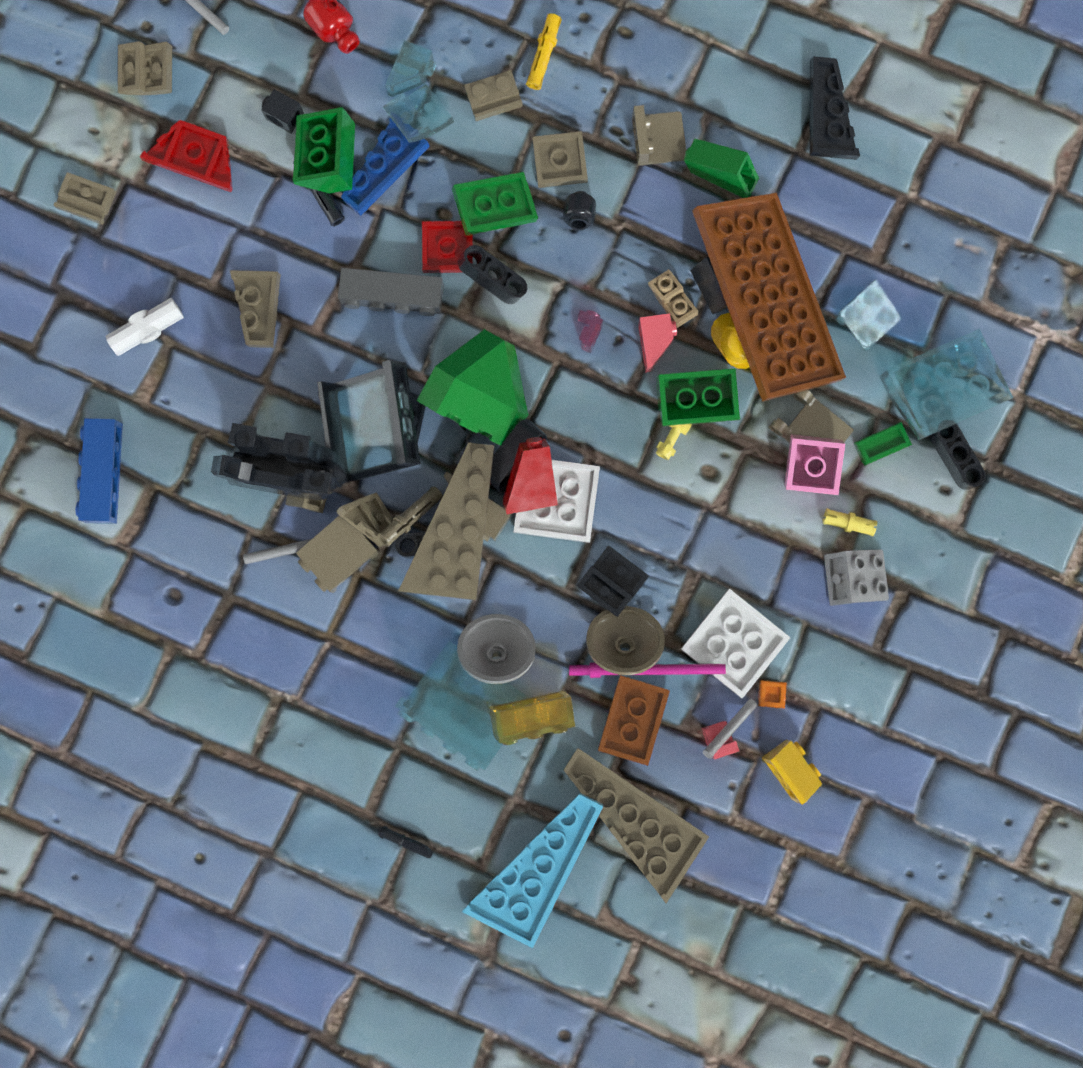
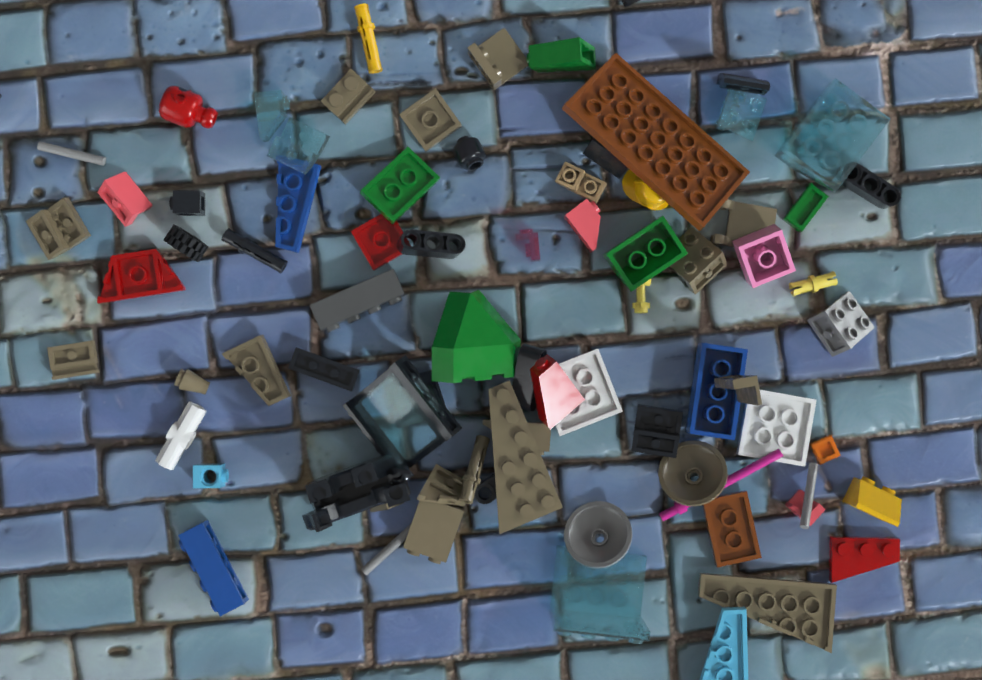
camera: 30 degrees left, 5 degrees up
green slope [293,107,355,193] -> none
clear yellow brick [489,691,575,745] -> none
none -> coral panel [97,172,152,227]
none -> black tyre [163,224,209,262]
none -> dark tan cone [174,369,210,395]
none -> medium azure brick [193,463,229,488]
none -> black plate [288,347,360,392]
none -> dark tan bracket [669,227,728,295]
none -> blue brick [685,343,748,440]
none -> dark tan panel [714,374,762,405]
none -> black slope [717,73,770,95]
none -> red wing [829,536,900,583]

